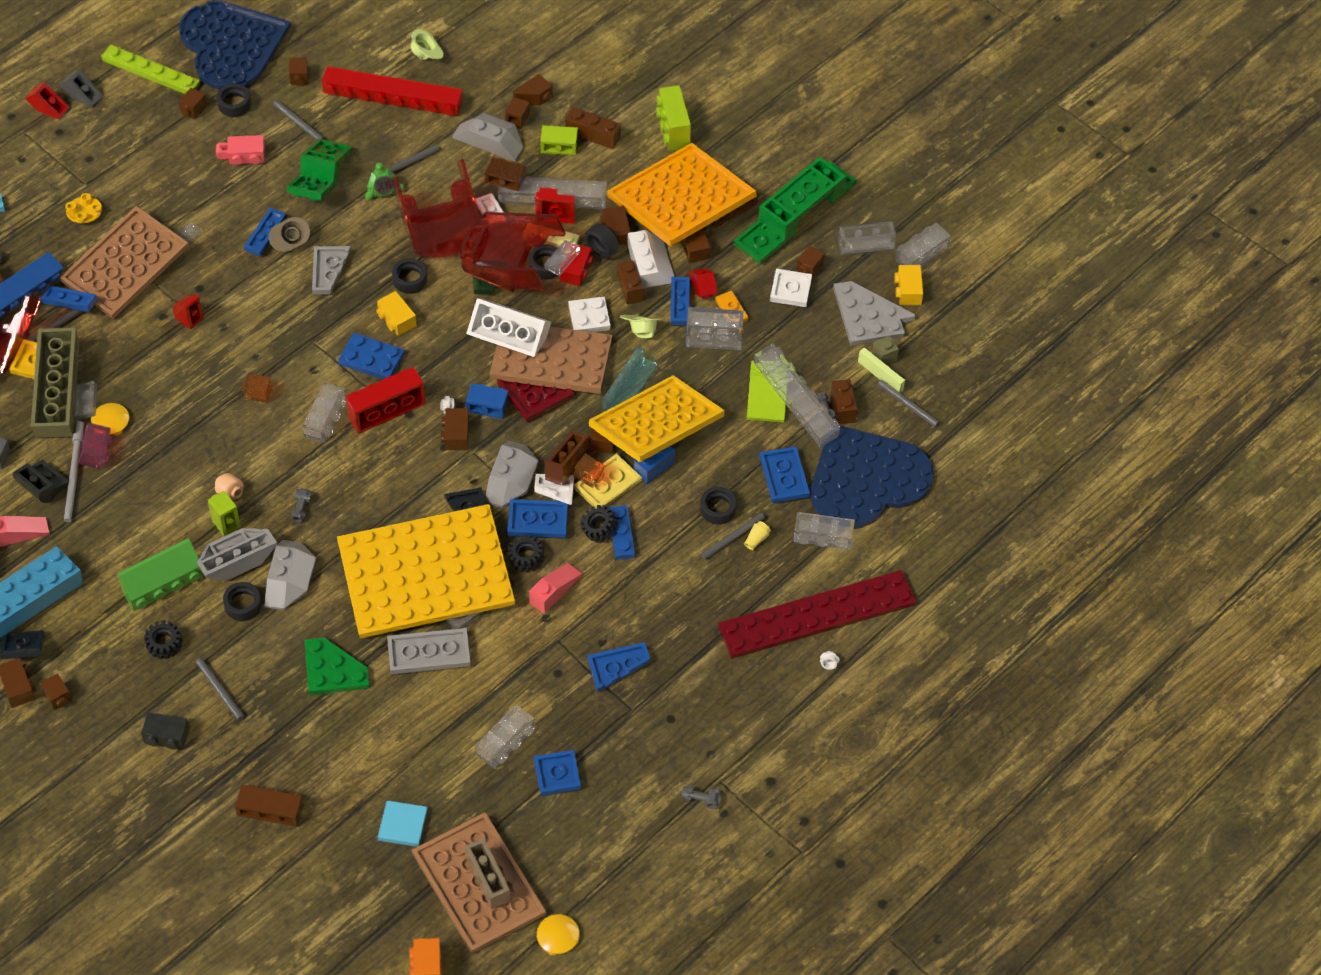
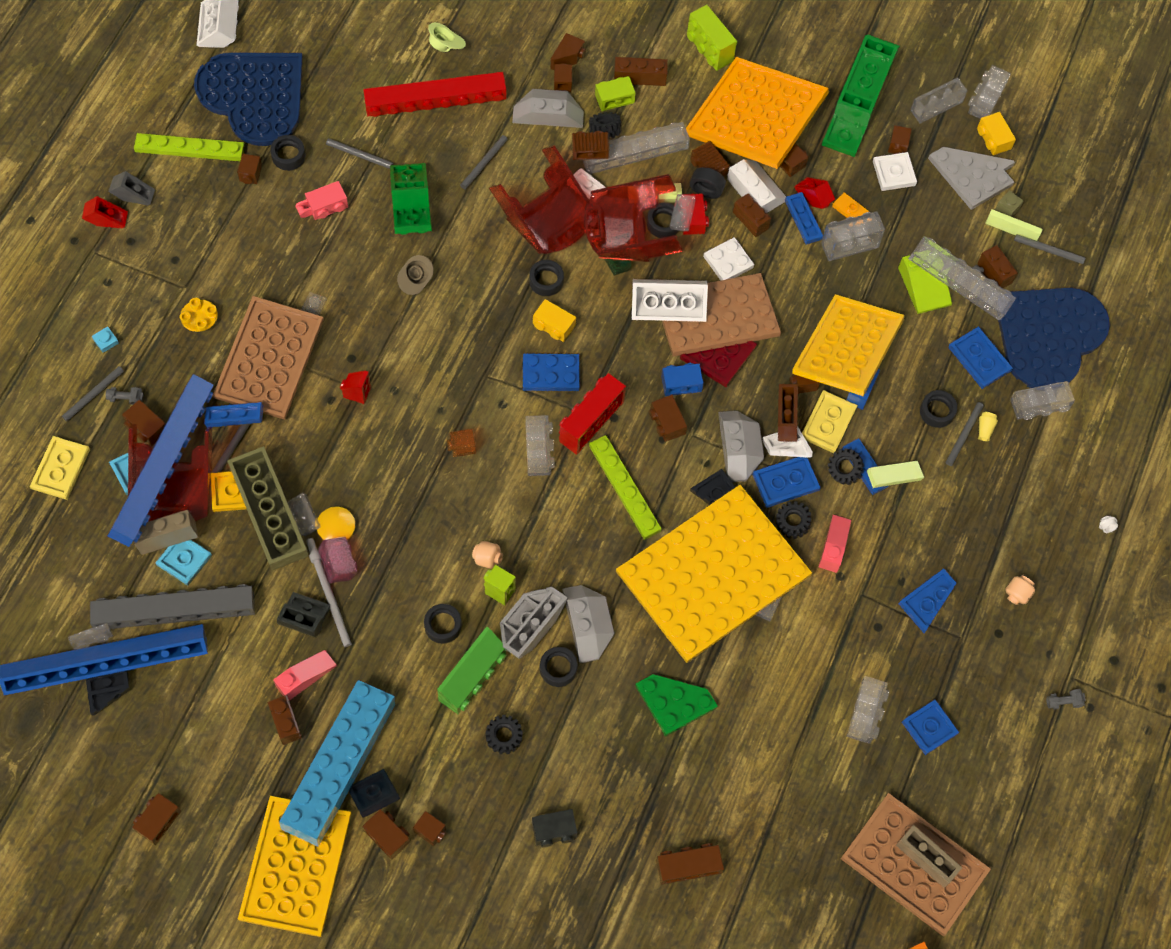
camera: 25 degrees left, 10 degrees up
dark grey bar [196,658,244,721] -> none
blue plate [244,208,287,257] -> none
reddish brown brick [289,57,308,85] -> none
dark grey bar [290,488,312,523] -> none
light grey wing [312,246,351,294] -> none
bright green rock [365,163,404,200] -> none
medium azure tile [378,801,428,847] -> none
light grey plate [387,628,471,674] -> none
white plate [440,396,454,414] -> none
red plate [535,187,575,224] -> none
yellow dish [537,914,579,955] -> none
clear orange brick [573,453,605,488] -> none
clear light blue panel [602,346,657,411] -> none
yellowish green piece [620,315,661,338] -> none
dark red plate [718,570,916,659] -> none
none -> black tyre [424,604,462,644]
none -> black tyre [589,112,622,140]
none -> lime plate [589,435,662,540]
none -> yellowish green tile [867,461,924,488]
none -> light nougat head [1006,575,1035,605]

